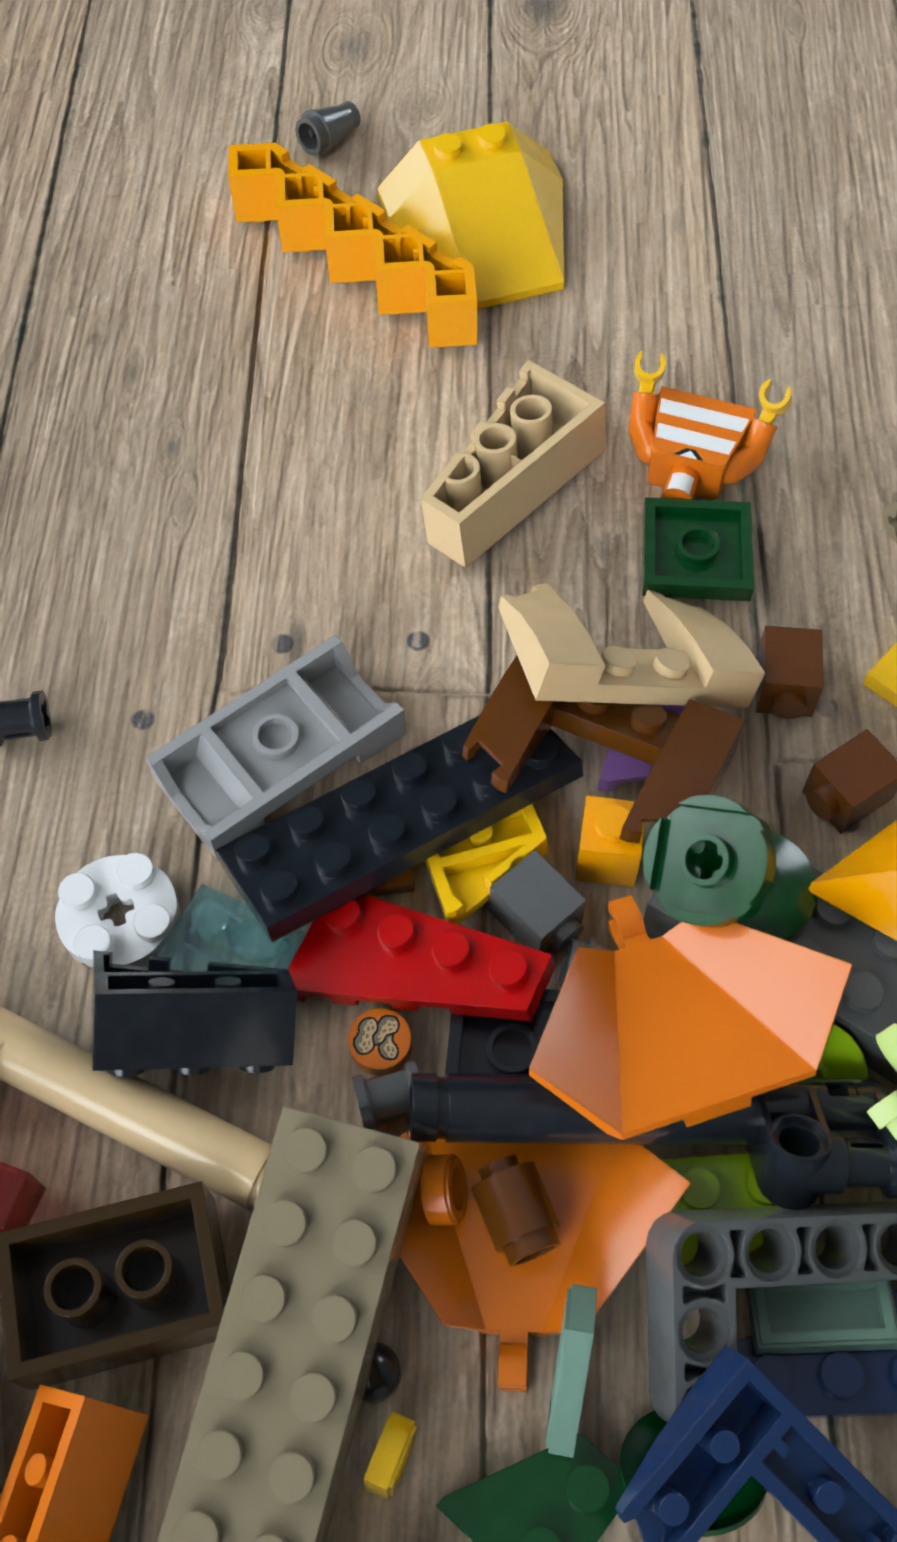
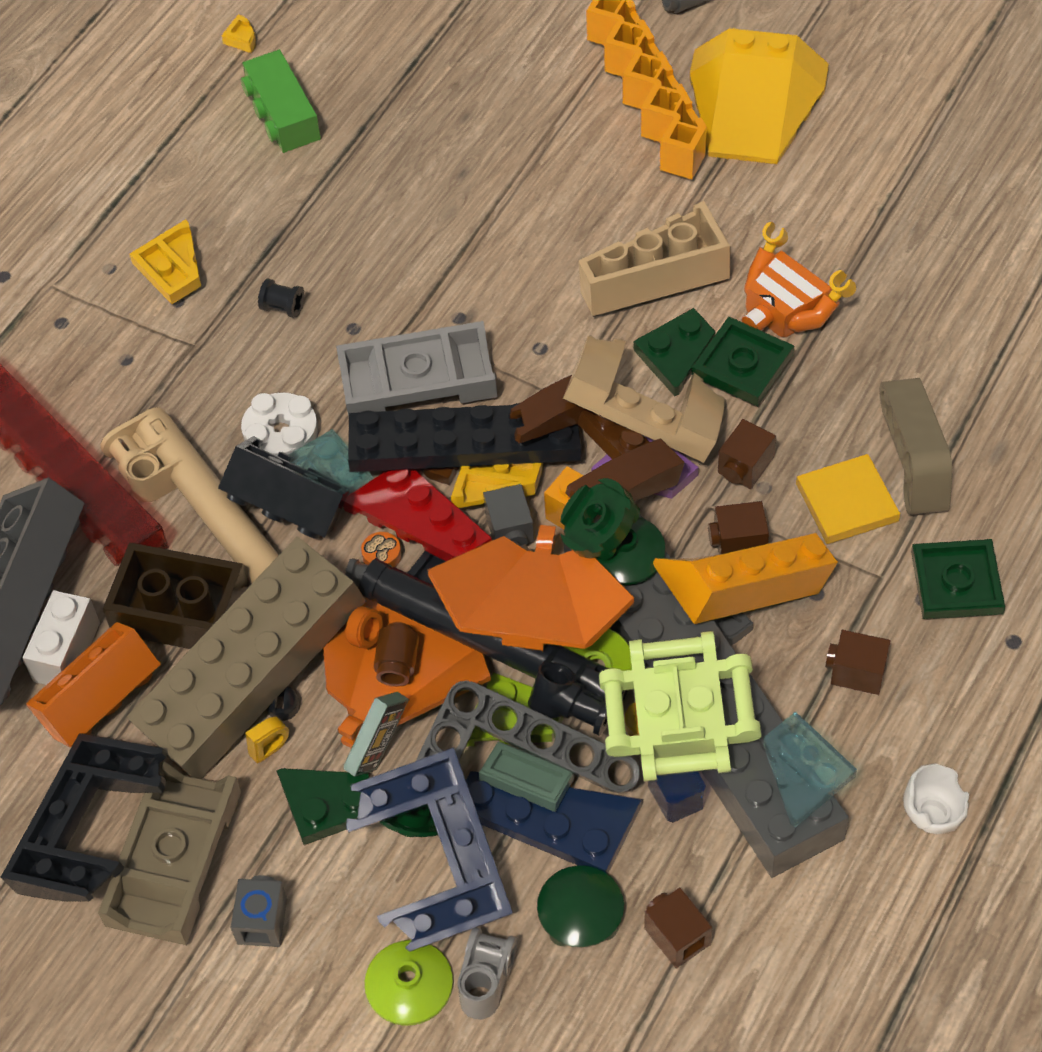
camera: 30 degrees right, 5 degrees down
none -> dark green wing [633,308,716,397]

